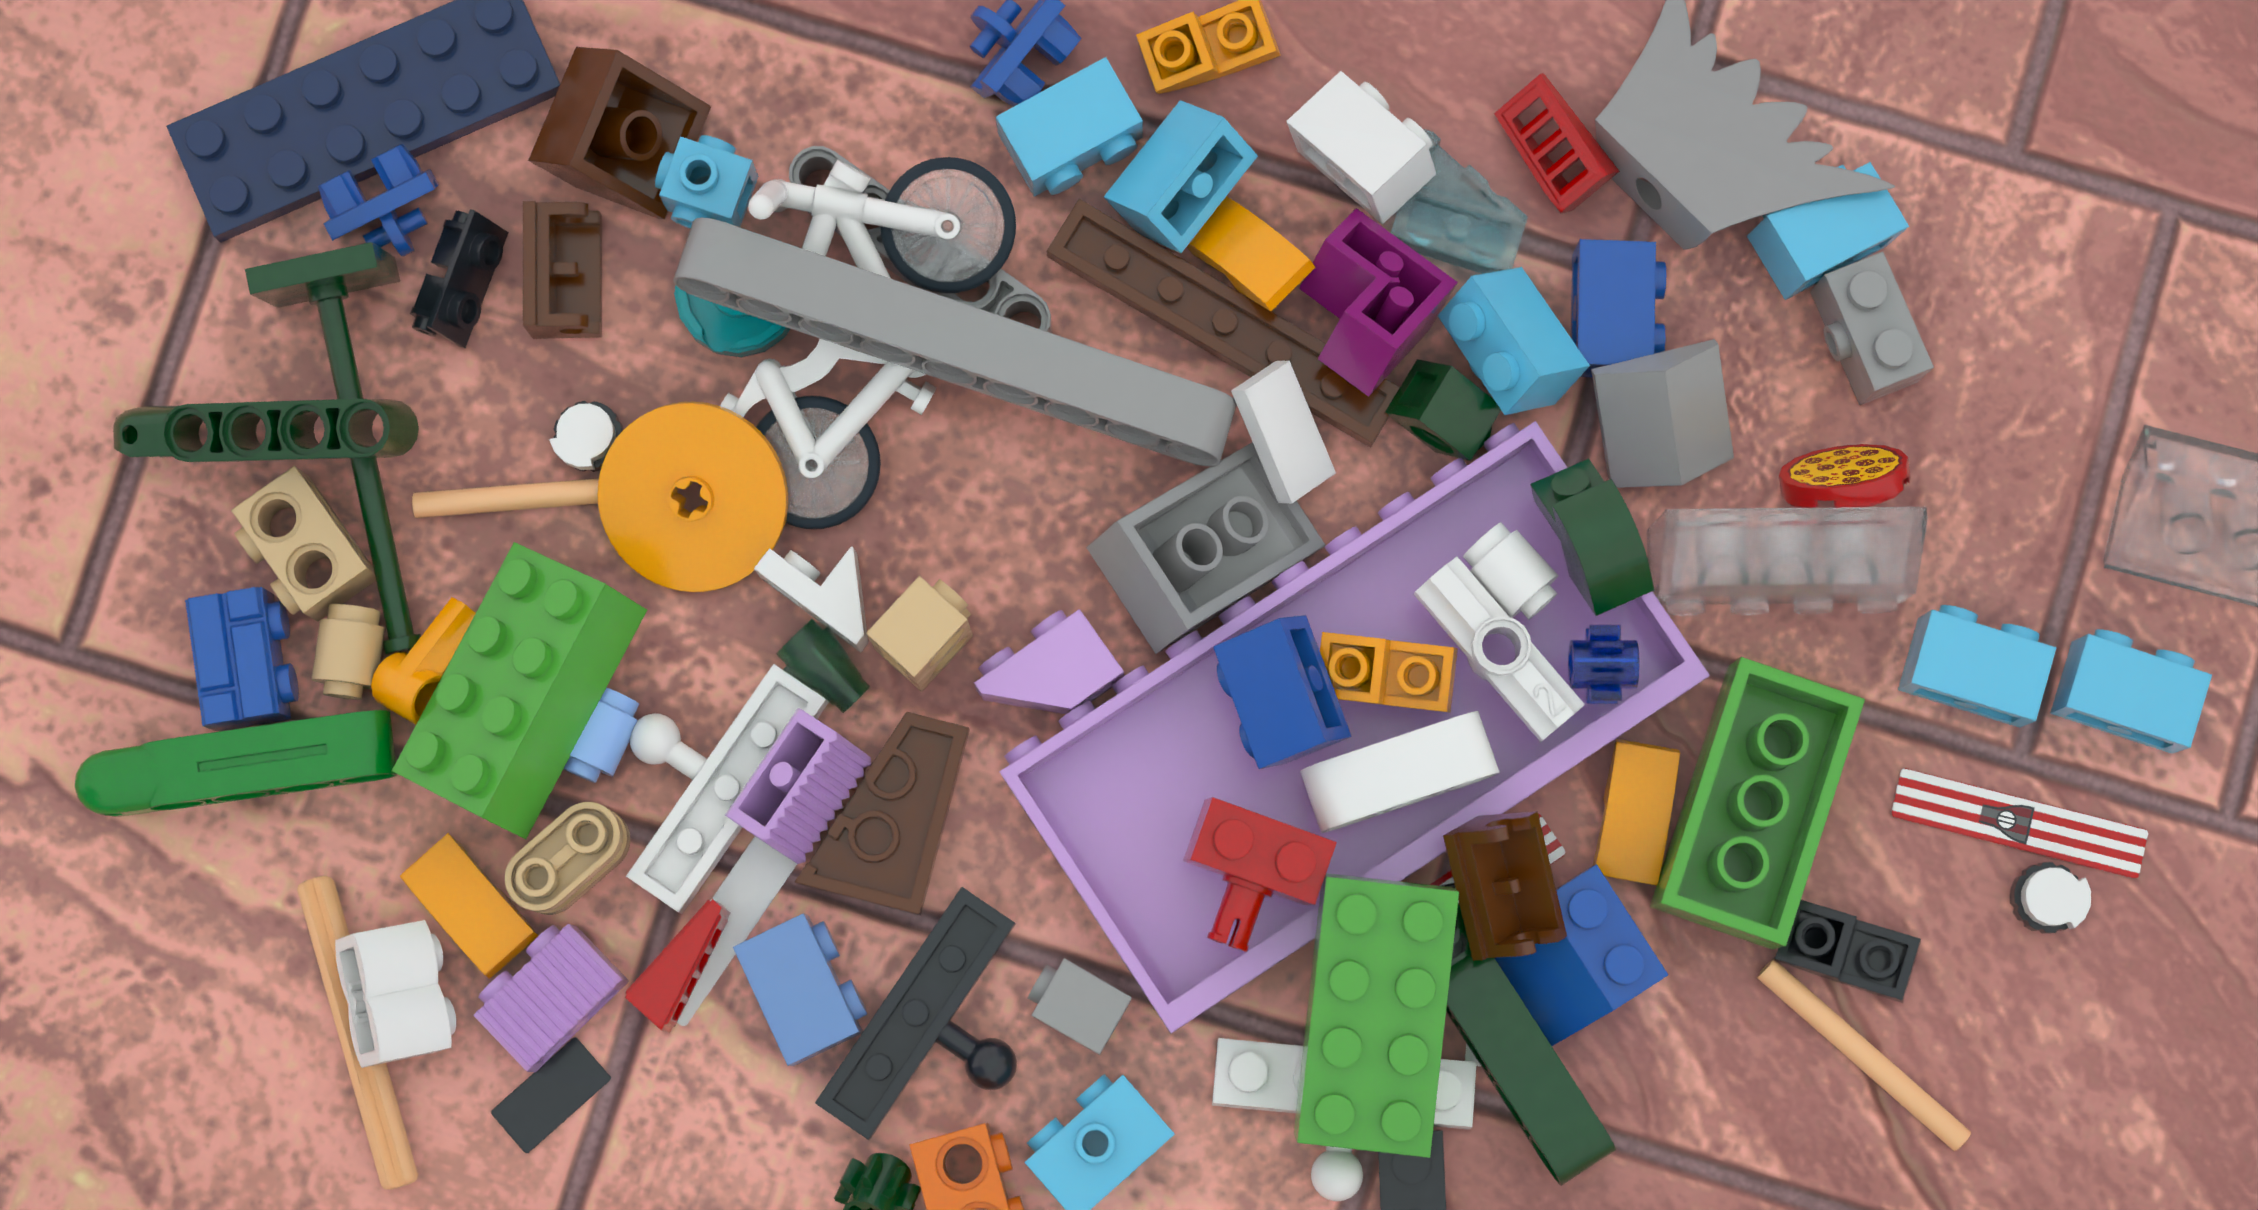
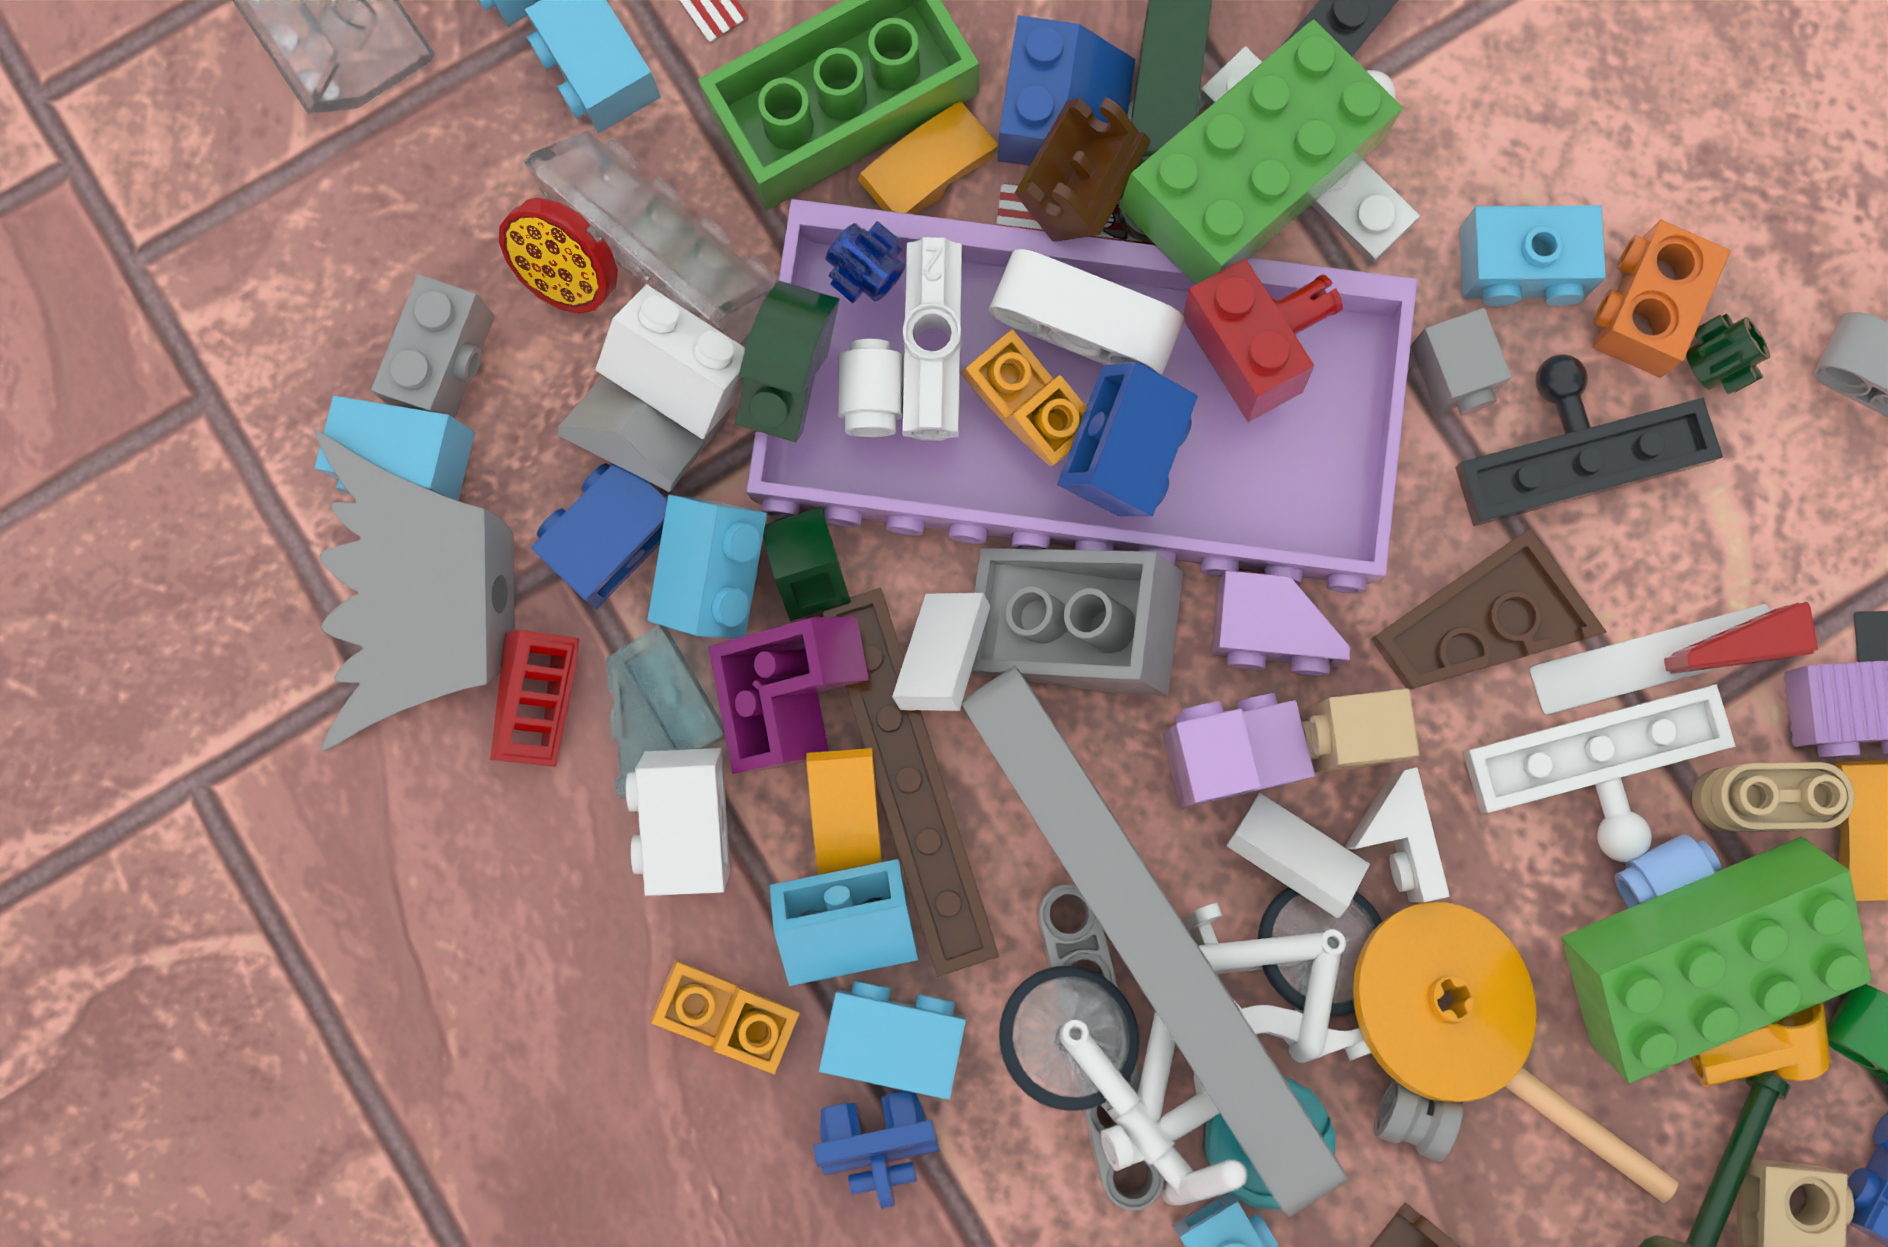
camera: 135 degrees left, 0 degrees up
tan brick [312,604,385,700] -> none
white piece [549,401,624,472] -> none
lavender brick [725,708,871,864] -> none
medium blue brick [733,913,868,1066] -> none
clear green cone [776,618,870,713] -> none
none -> white brick [595,284,745,439]
none -> lavender brick [1162,693,1315,809]
none -> white tile [1227,793,1370,919]
none -> light grey wheel [1374,1078,1464,1163]

